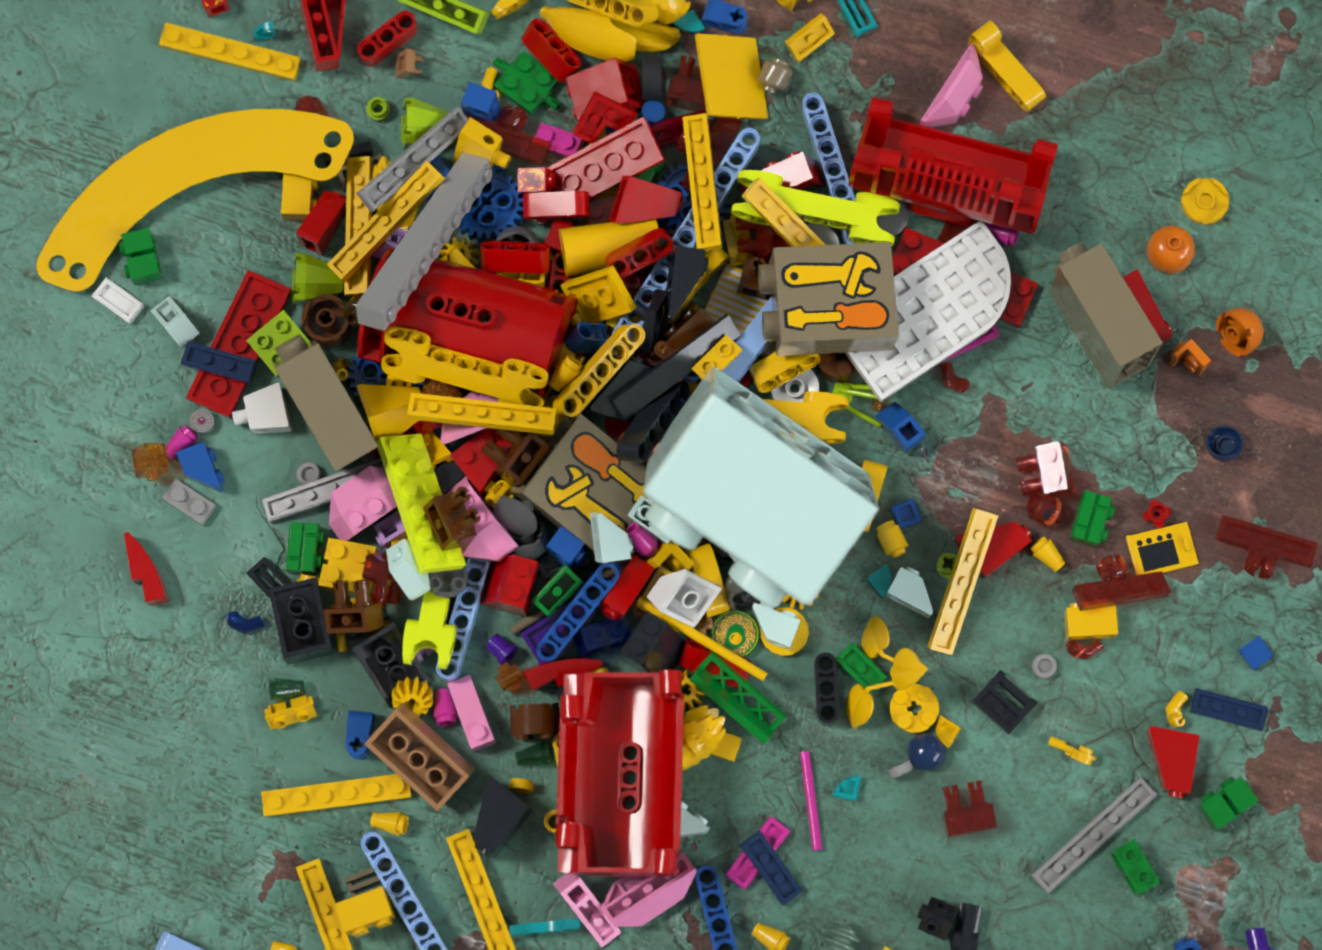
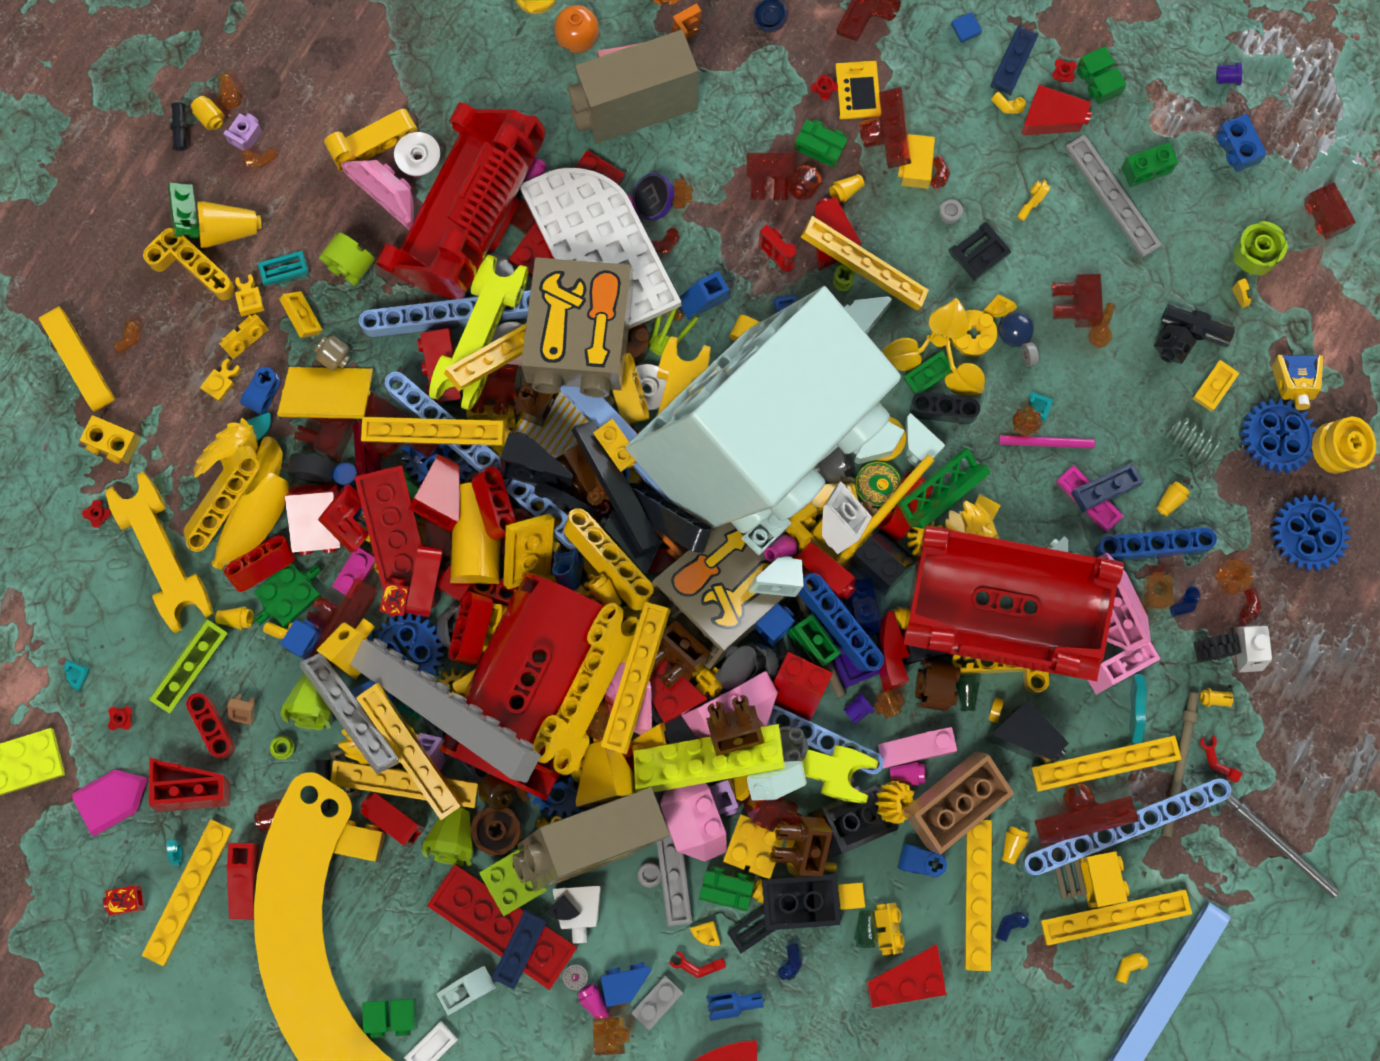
camera: 85 degrees left, 0 degrees up
none -> yellow cone [215,607,254,631]
none -> red slope [227,843,259,920]
none -> lime brick [318,232,375,287]
none -> white dish [394,132,440,176]
none -> black tile [545,895,580,920]
none -> black tile [632,174,674,220]
none -> red arm [669,952,726,978]
none -> clear orange gear [671,179,692,209]
none -> yellow tile [690,921,720,946]
none -> blue arm [706,991,764,1021]
none -> red plate [758,224,796,272]
none -> yellow tile [838,883,865,910]
none -> red wedge [865,944,947,1008]
none -> light aqua slope [905,413,945,468]
none -> clear blue arm [995,912,1029,942]
none -> clear orange gear [1012,406,1042,437]
none -> clear red plate [1034,784,1139,846]
none -> red plate [1052,59,1077,83]
none -> clear orange plate [1088,303,1116,348]
none -> clear orange brick [1143,572,1174,609]

